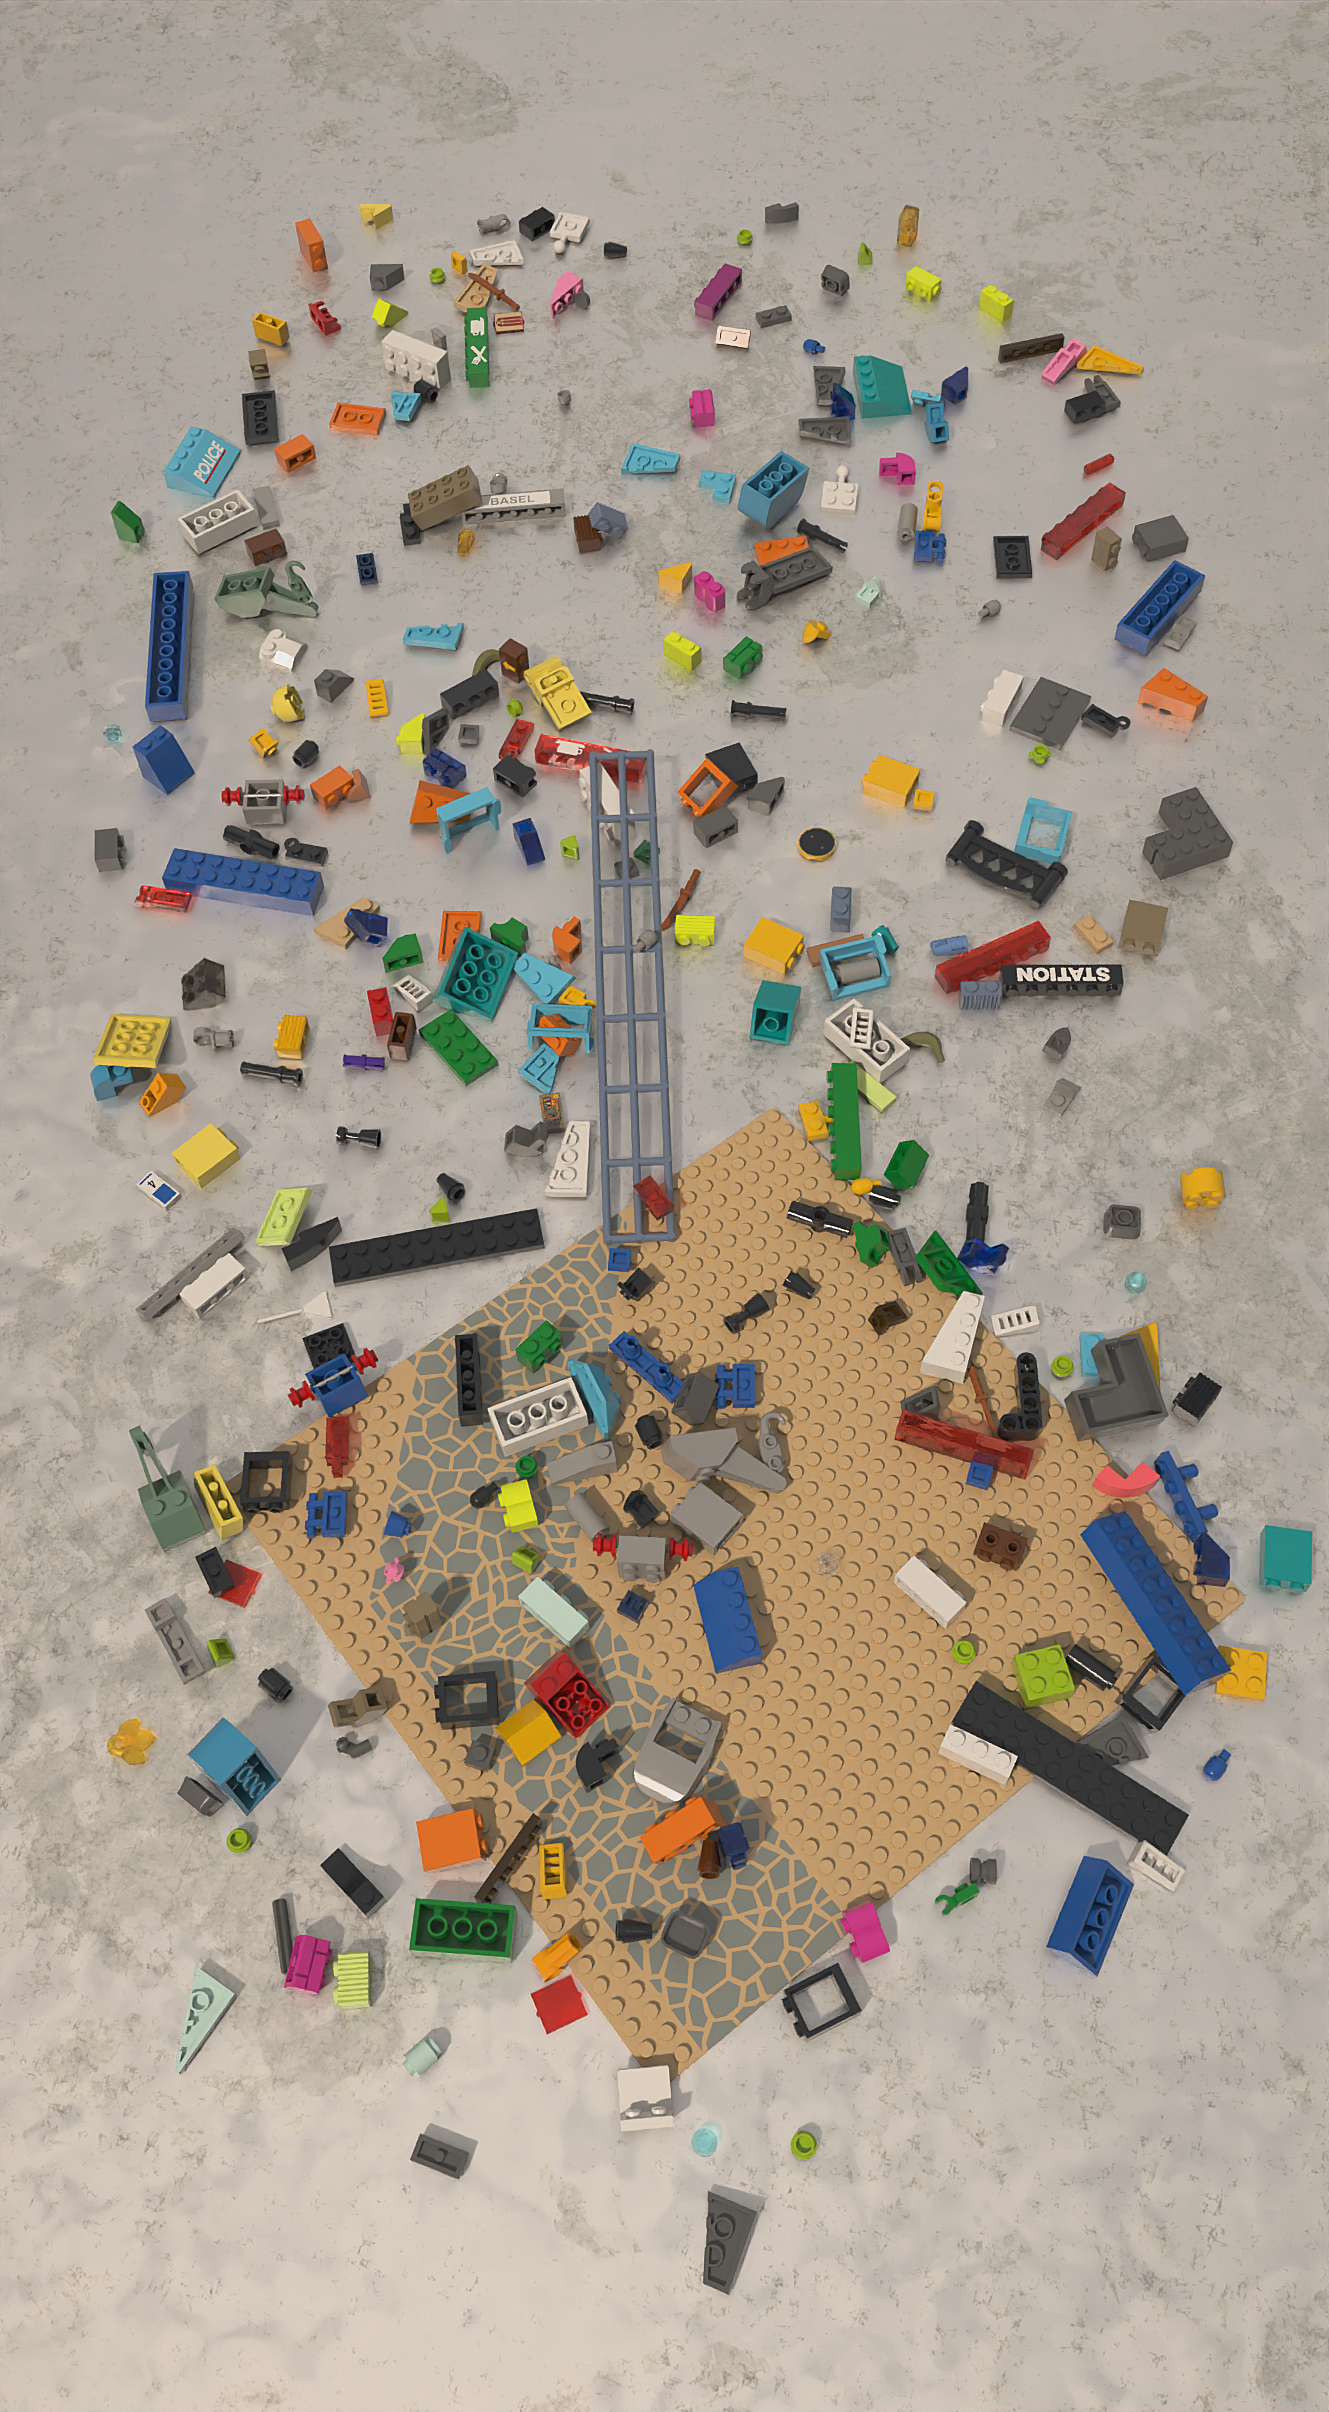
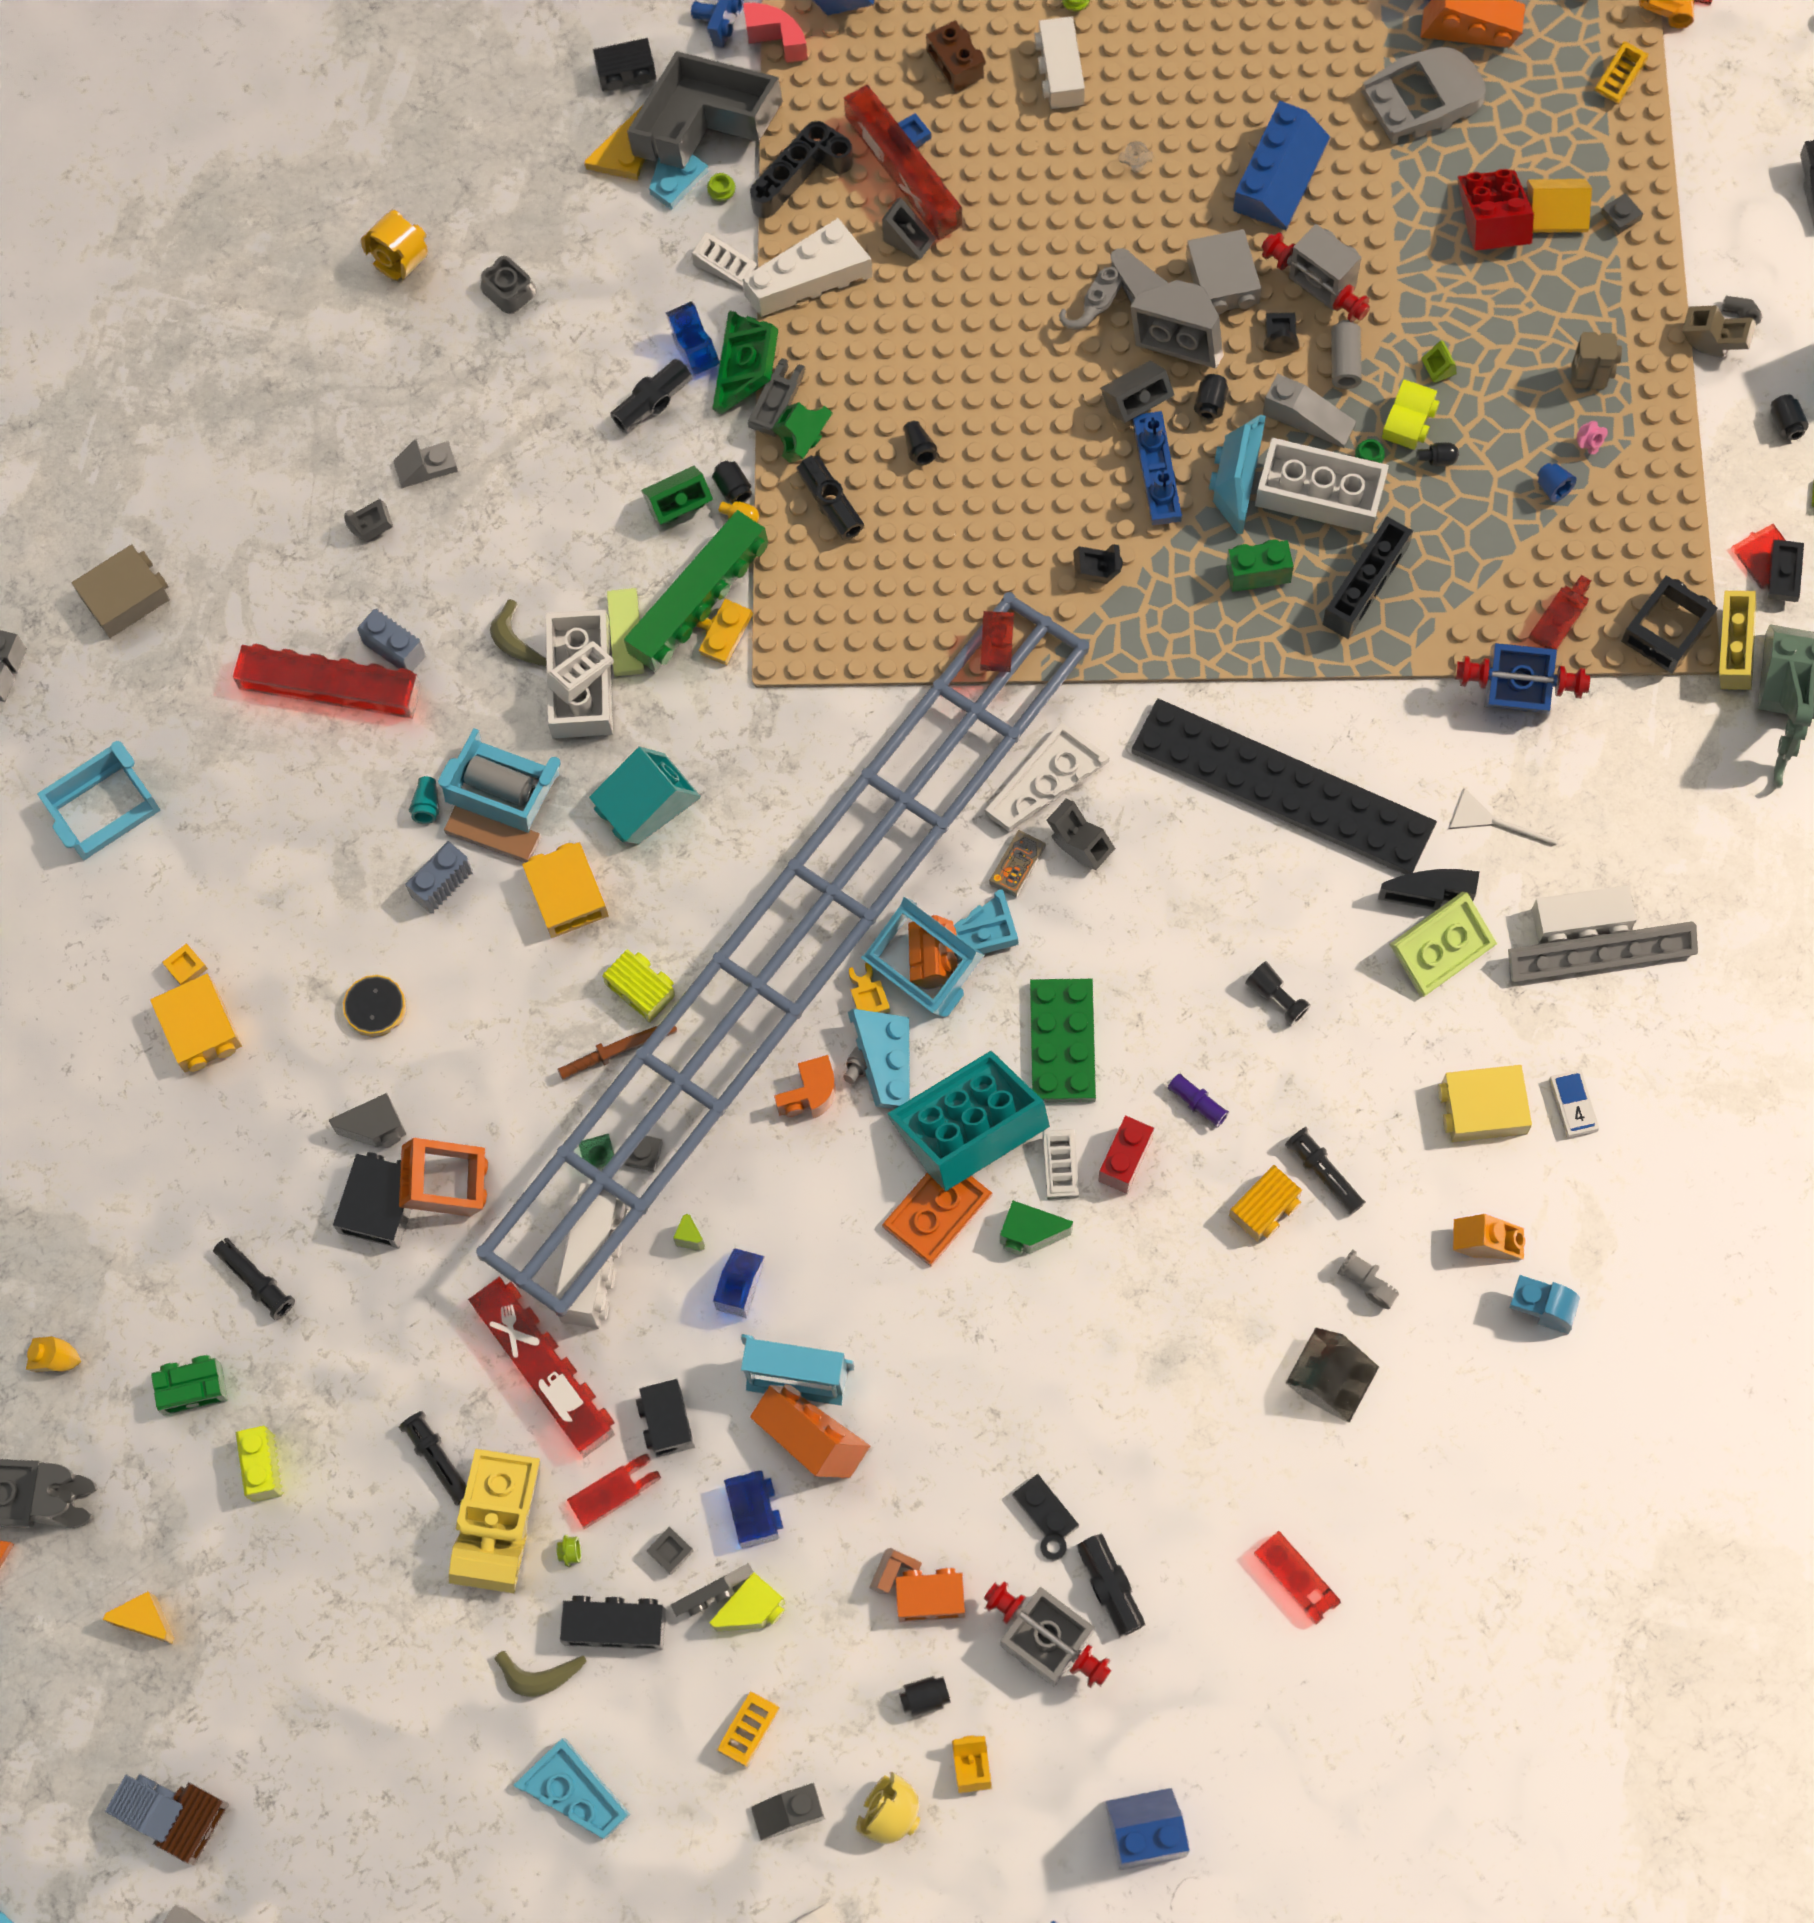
camera: 140 degrees left, 10 degrees up
light yellow plate [93,1014,172,1068] -> none
dark grey brick [95,828,125,872] -> none
blue brick [162,848,324,916] -> none
black tile [302,1323,356,1369] -> none
blue plate [305,1491,348,1539] -> none
tan wing [314,897,380,949] -> none
clear blue slope [344,908,388,947] -> none
reddish brown brick [387,1012,417,1060] -> none
green brick [409,1898,517,1963] -> none
orange brick [416,1808,488,1874] -> none
lime slope [429,1197,450,1223] -> none
black window [434,1671,500,1730] -> none
black cone [436,1173,466,1201] -> none
dark brown plate [474,1813,543,1904] -> none
green brick [490,917,529,957] -> none
reddish brown brick [499,638,529,684] -> none
light aqua brick [518,1576,590,1649] -> none
black brick [576,1738,620,1793] -> none
blue plate [608,1248,631,1272] -> none
dark blue tile [617,1590,649,1623] -> none
light grey cylinder [633,930,657,953] -> none
dark pink brick [694,571,725,613] -> none
dark grey brick [694,805,738,848] -> none
blue plate [715,1364,755,1409] -> none
black piece [723,1293,770,1334] -> none
dark brown bracket [868,1301,908,1335] -> none
medium blue hinge [930,935,968,957] -> none
black piece [945,820,1068,908] -> none
dark orange sword [967,1366,1000,1449] -> none
black brick [999,964,1124,997] -> none
tan plate [1073,915,1114,954] -> none
clear light blue plate [1125,1272,1147,1293] -> none

